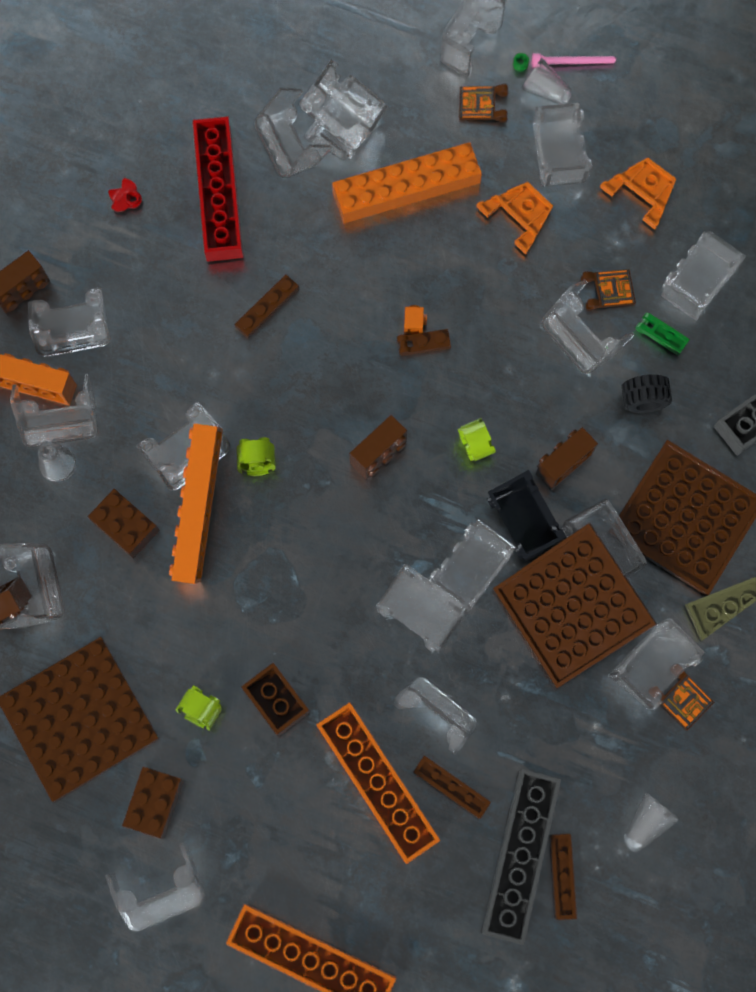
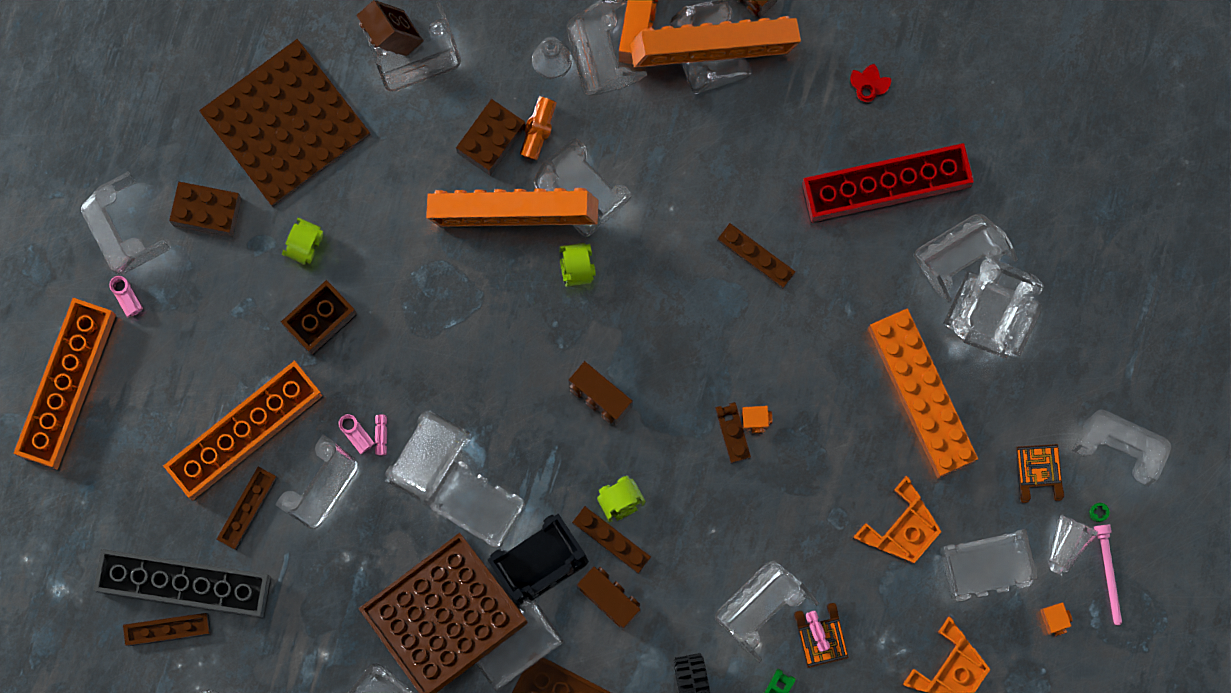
camera: 85 degrees right, 5 degrees up
none -> bright pink piece [109,276,143,318]
none -> bright pink piece [339,414,375,455]
none -> bright pink axle [375,415,387,456]
none -> orange piece [520,96,557,160]
none -> reddish brown plate [572,506,651,574]
none -> orange brick [630,16,801,68]
none -> bright pink axle [805,611,830,652]
none -> orange brick [1040,602,1073,636]

